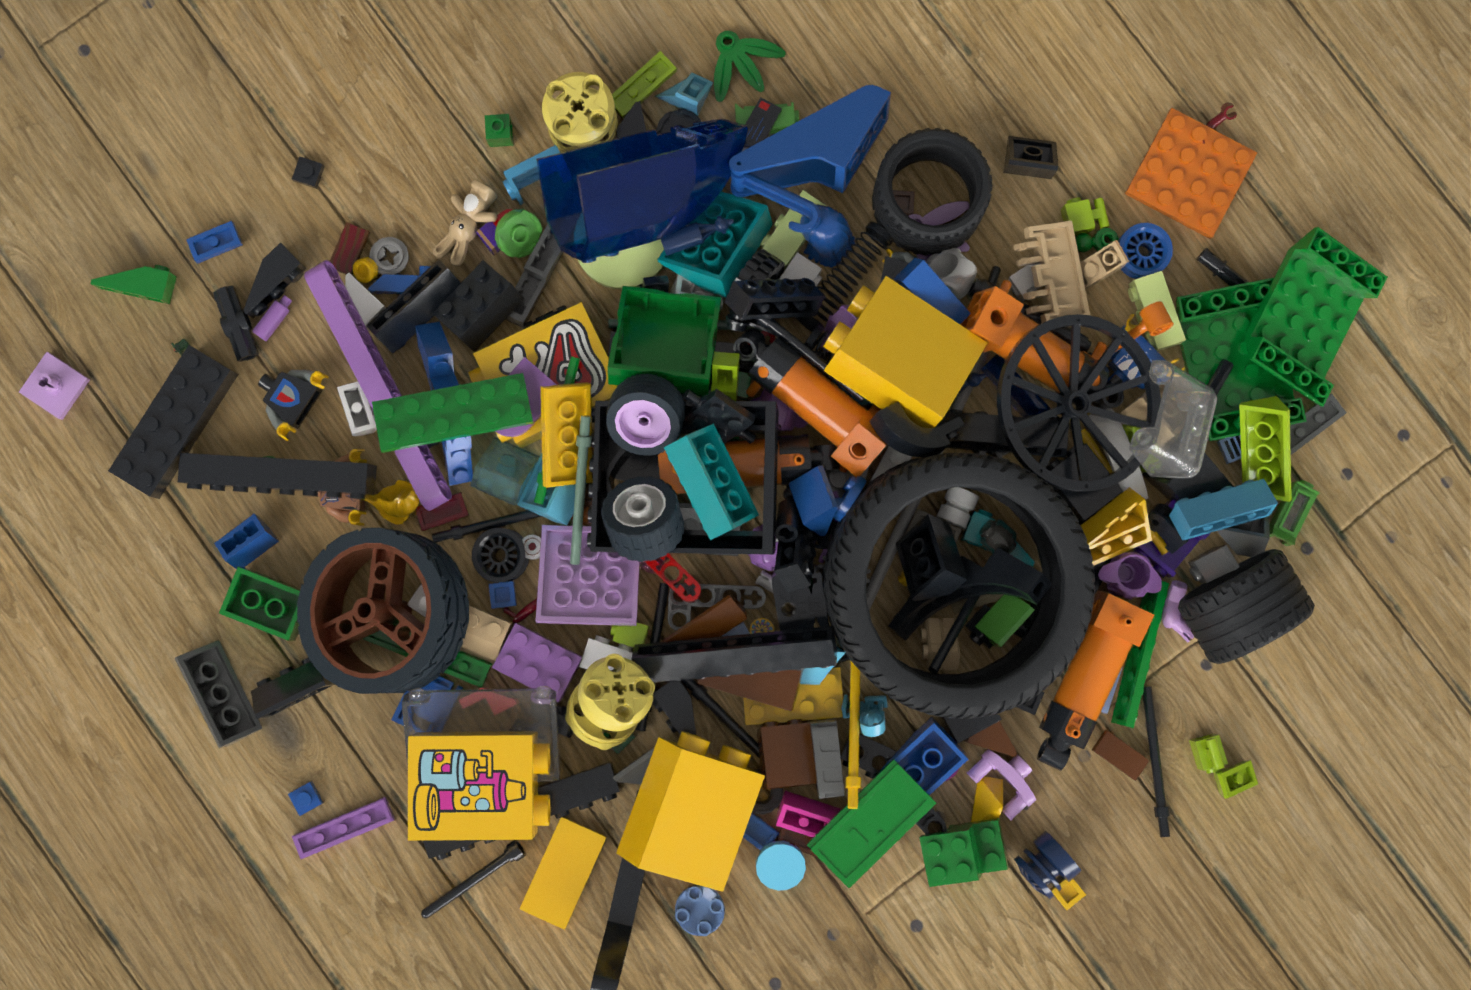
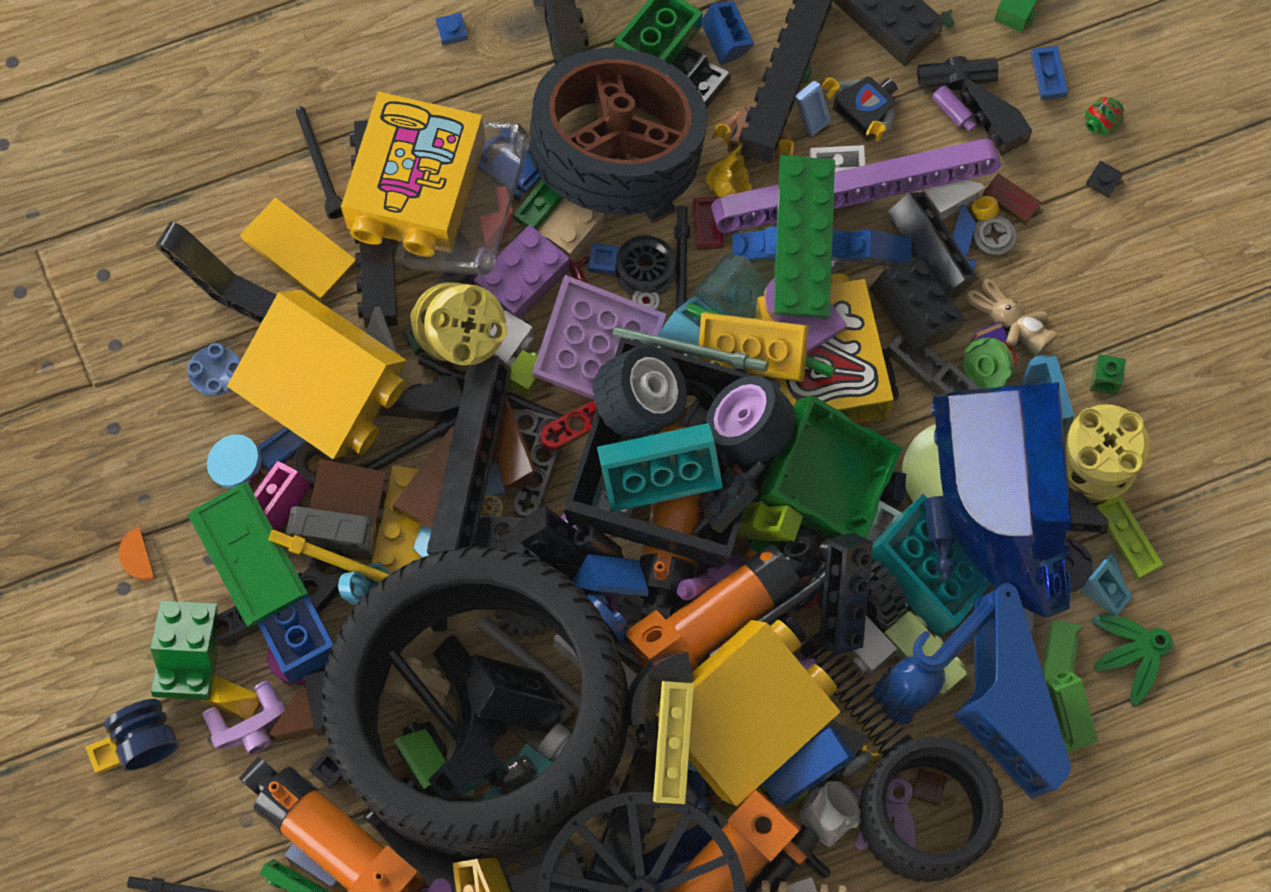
camera: 105 degrees right, 15 degrees down
medium lavender tile [292,797,395,859] -> none
black tile [737,97,782,148] -> none
reddish brown slope [1092,730,1149,781] -> none
none -> orange tile [119,526,155,581]
none -> light yellow plate [653,681,694,804]
none -> black slope [672,46,731,109]
none -> medium lavender cylinder [677,575,717,600]
none -> light blue tile [795,81,831,137]
none -> bright green window [1046,671,1098,752]
none -> green head [1085,97,1124,136]

